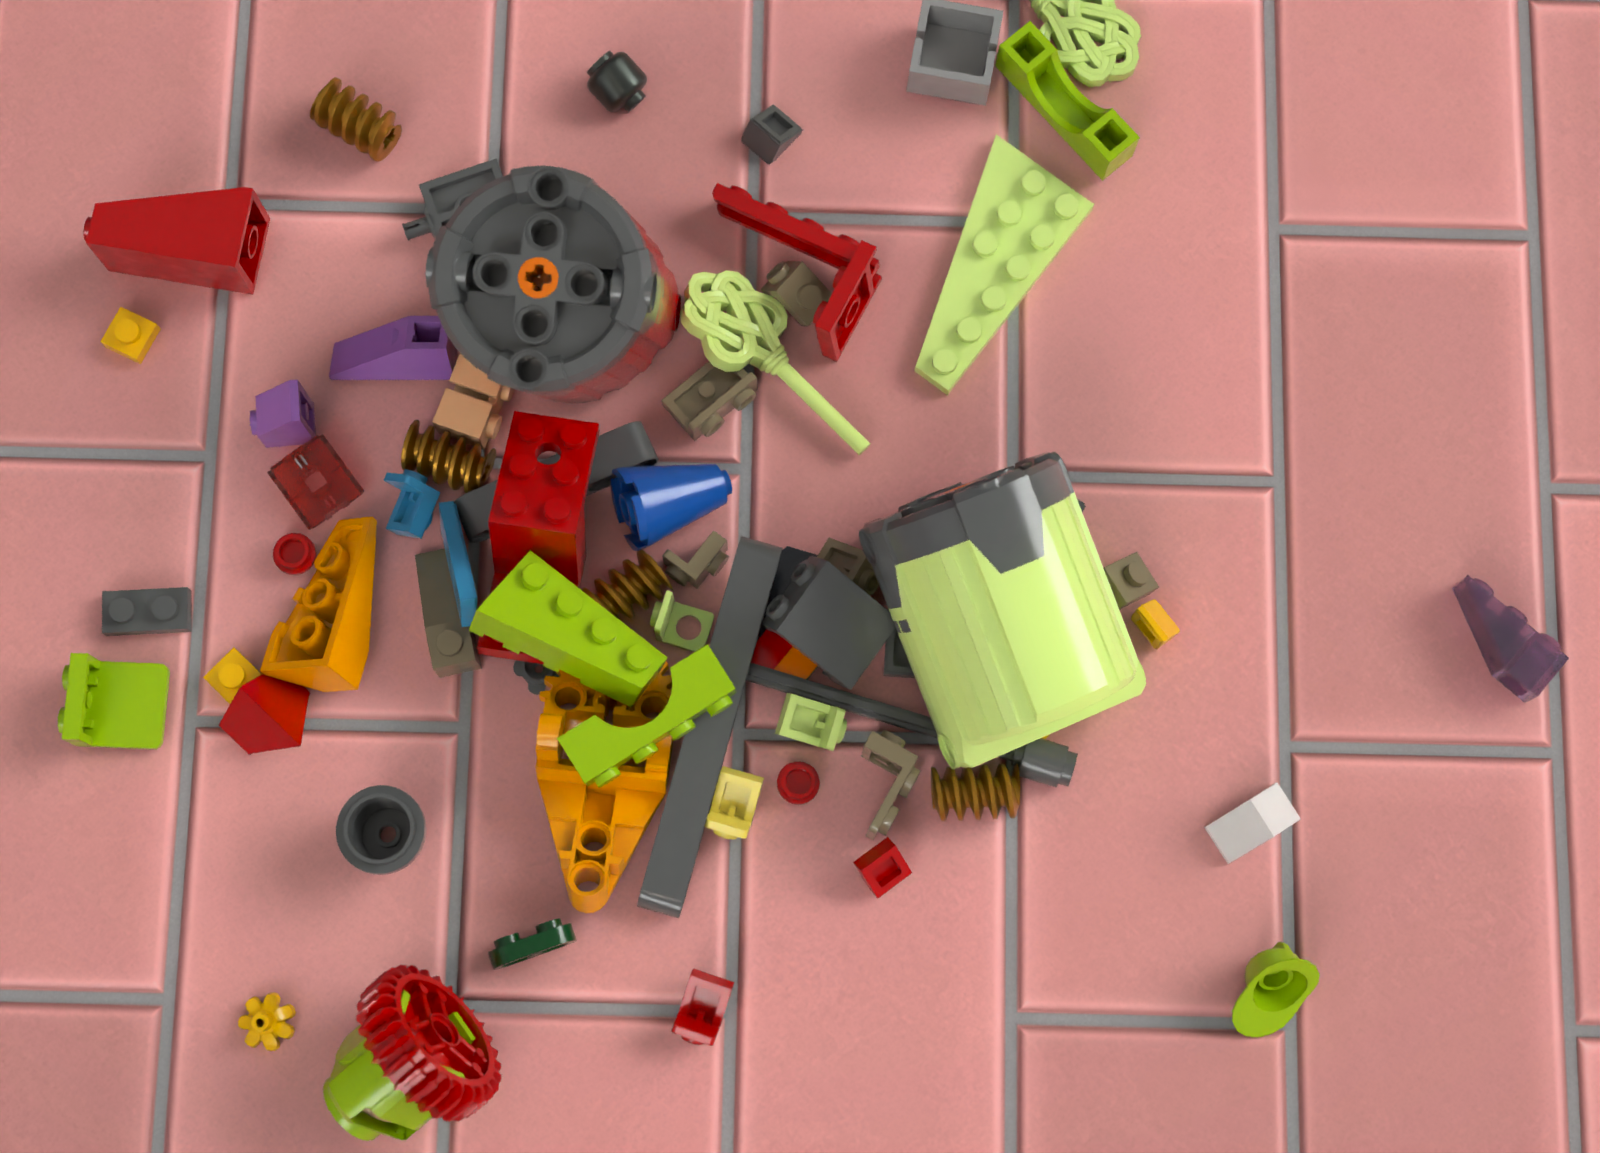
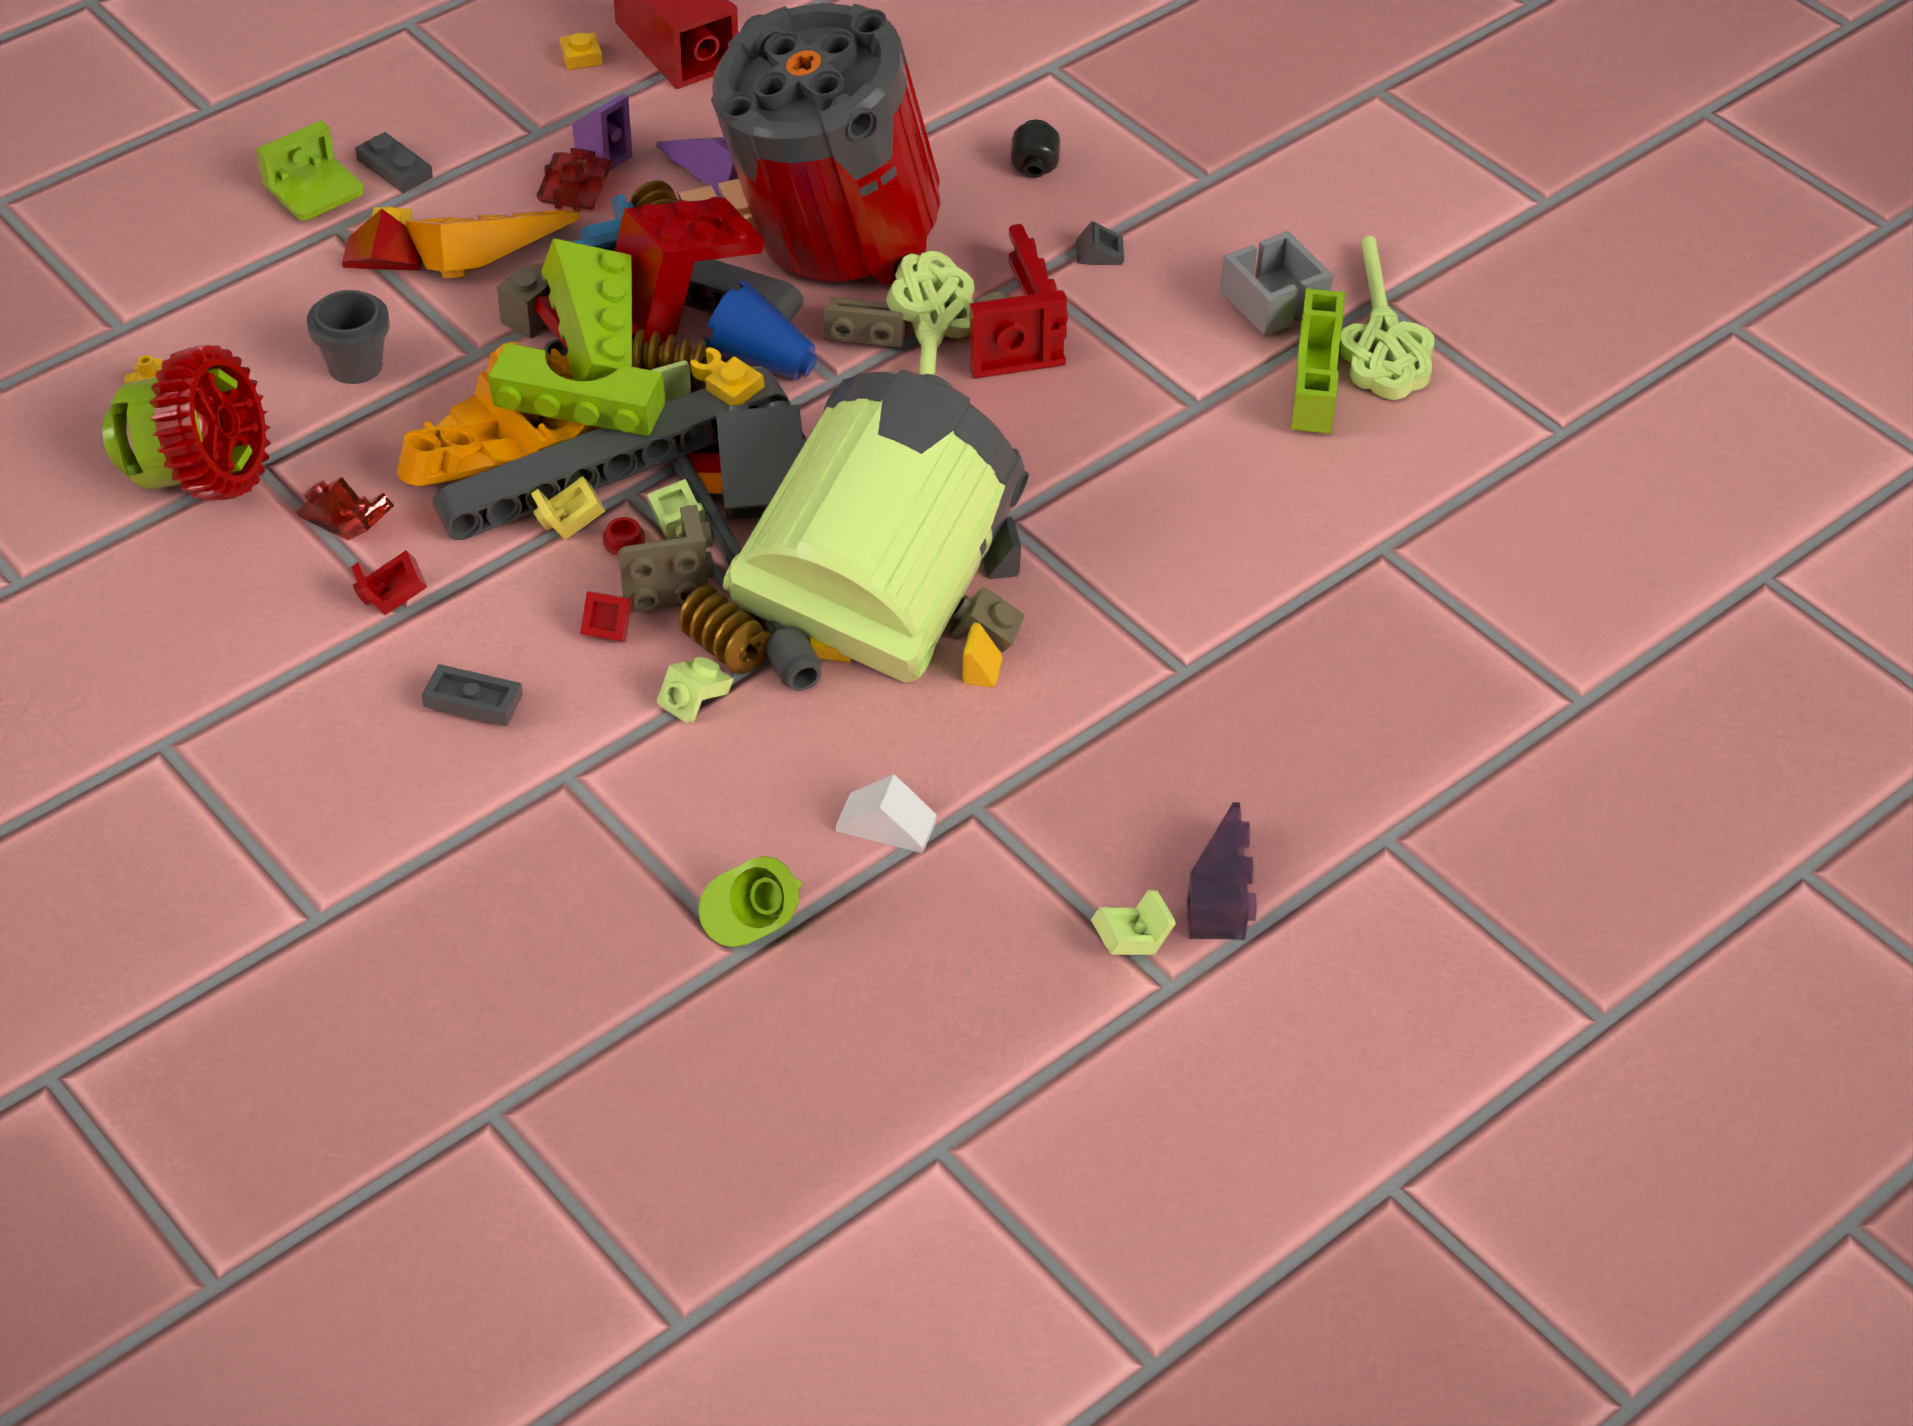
camera: 50 degrees right, 30 degrees down
red plate [273,533,316,575] -> none
dark green plate [488,918,577,970] -> none
yellowish green wing [915,134,1094,395] -> none
none -> clear red slope [296,477,394,540]
none -> dark grey plate [422,664,523,726]
none -> yellowish green bracket [657,657,733,723]
none -> yellow plate [690,347,765,406]
none -> yellowish green bracket [1091,890,1175,955]

